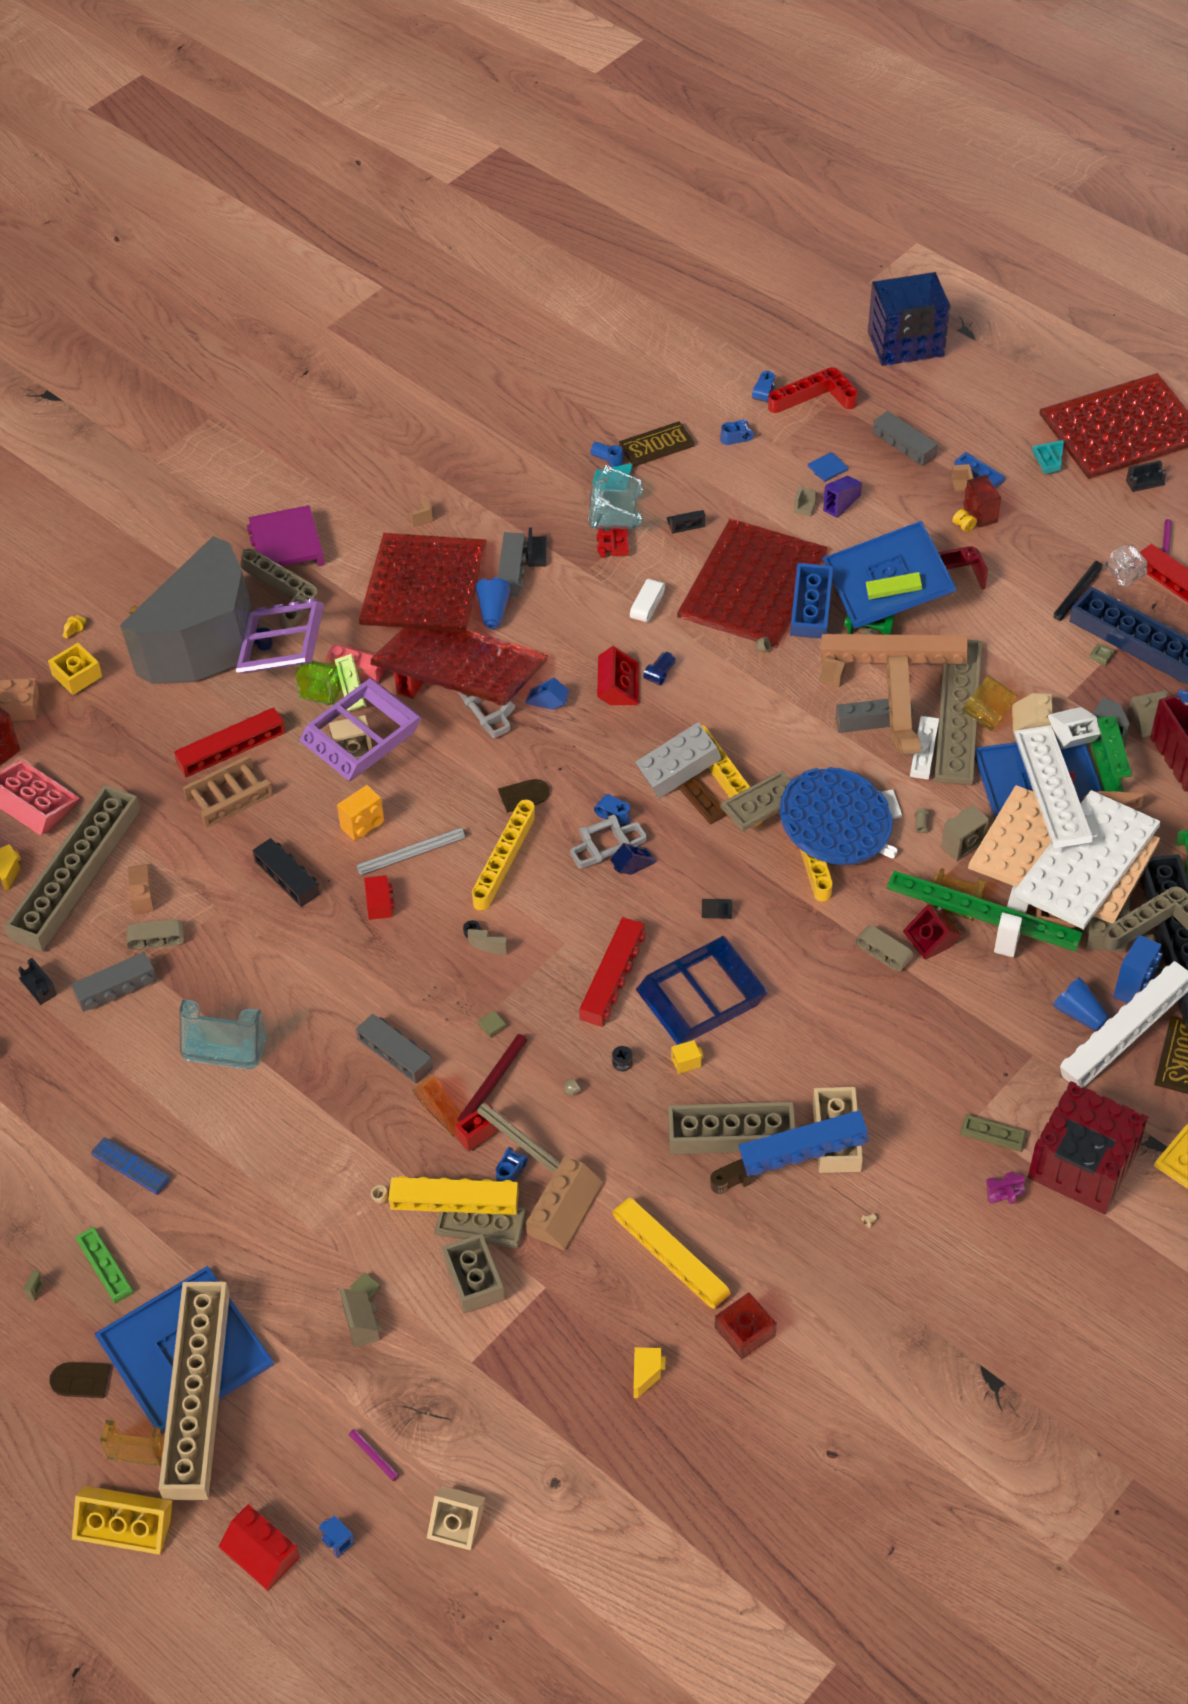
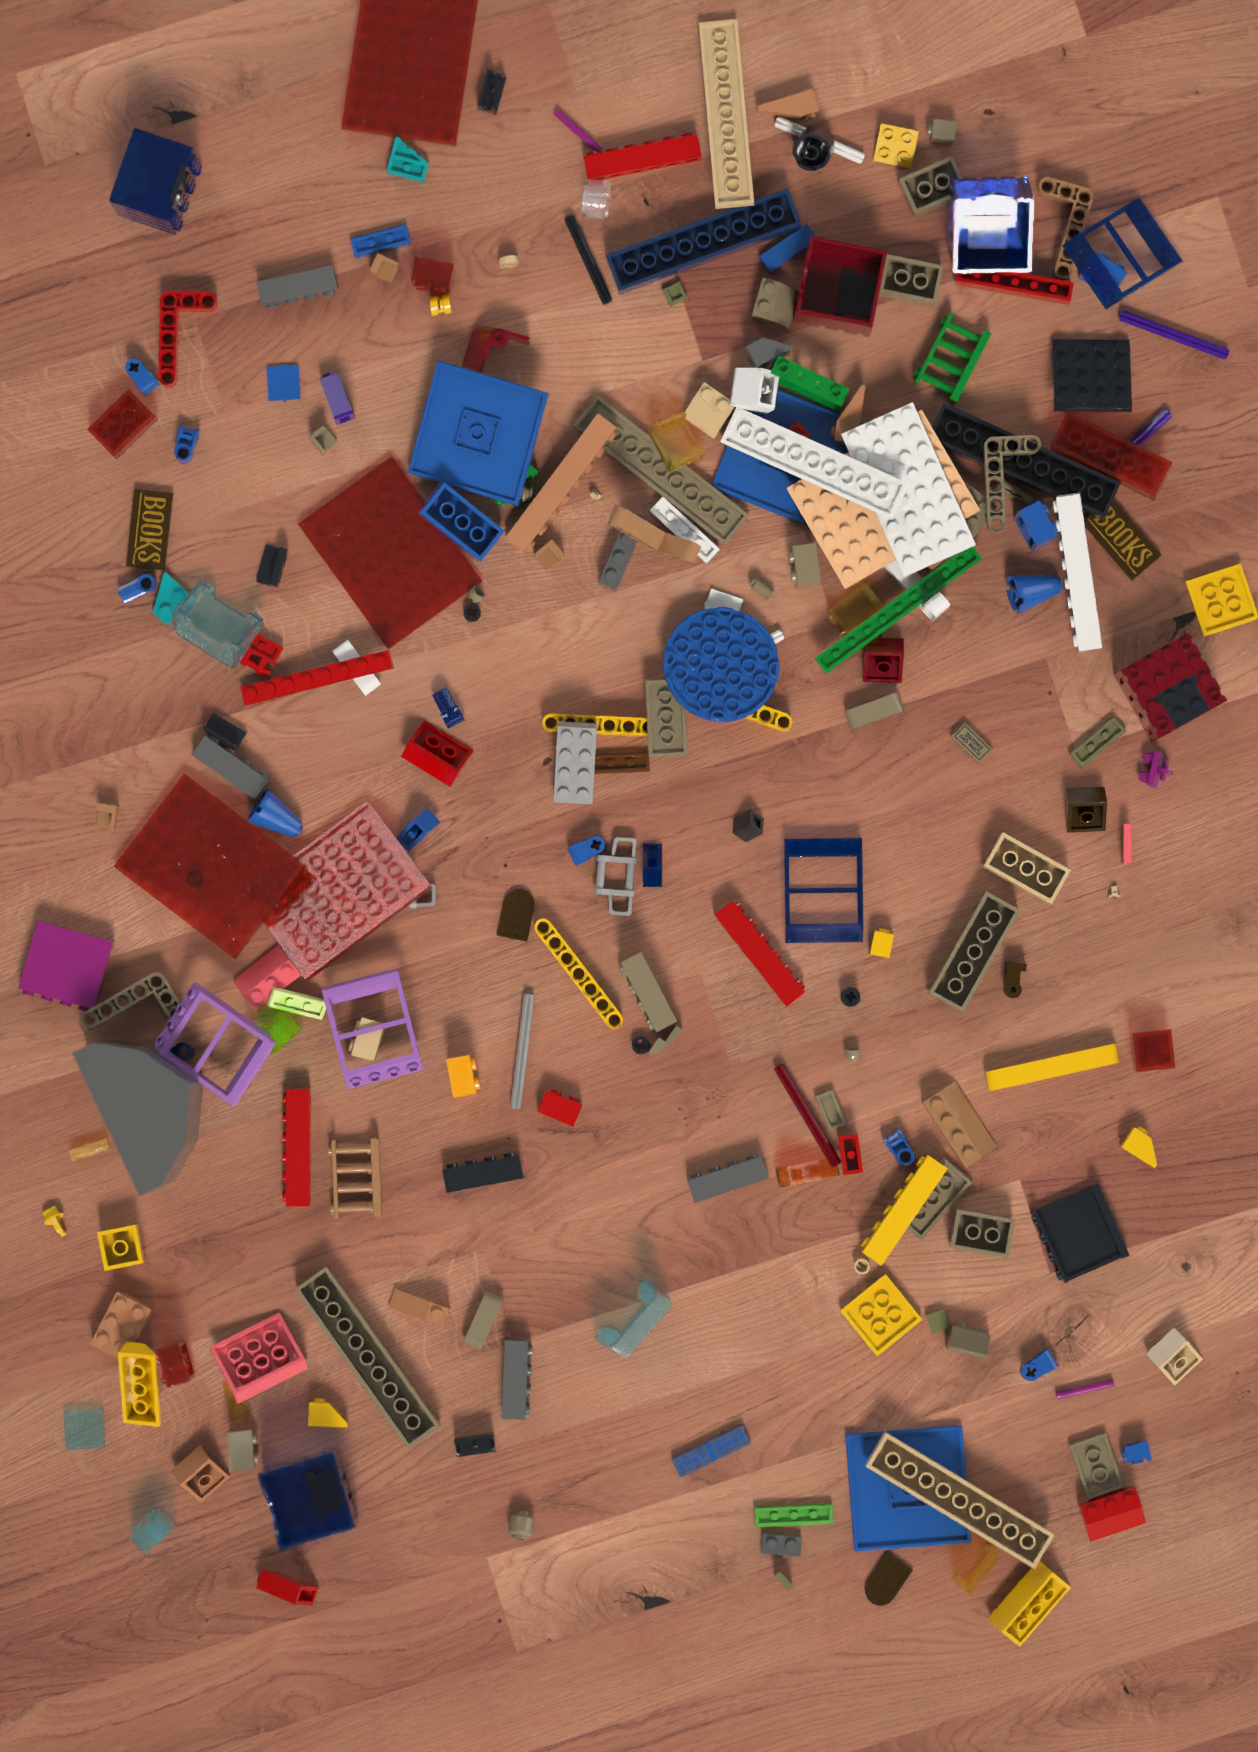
camera: 60 degrees left, 35 degrees up
dark tan axle [477,1103,560,1173] -> none
olive tile [478,1011,506,1038] -> none
blue brick [738,1110,869,1176] -> none
lime tile [866,572,922,600] -> none
none -> clear red brick [87,389,158,460]
none -> red plate [240,650,394,706]
none -> black bush [463,604,481,622]
none -> tan tile [499,255,519,268]
none -> dark tan brick [619,952,677,1032]
none -> dark grey plate [761,1533,802,1557]
none -> dark tan tile [815,1089,847,1132]
none -> yellow plate [840,1274,922,1356]
none -> dark tan tile [951,723,993,763]
none -> blue piece [1020,1348,1059,1381]
none -> black panel [1031,1183,1130,1284]
none -> dark brown slope [1065,787,1107,833]
none -> dark tan tile [1068,1432,1125,1500]
none -> coral tile [1122,824,1131,864]

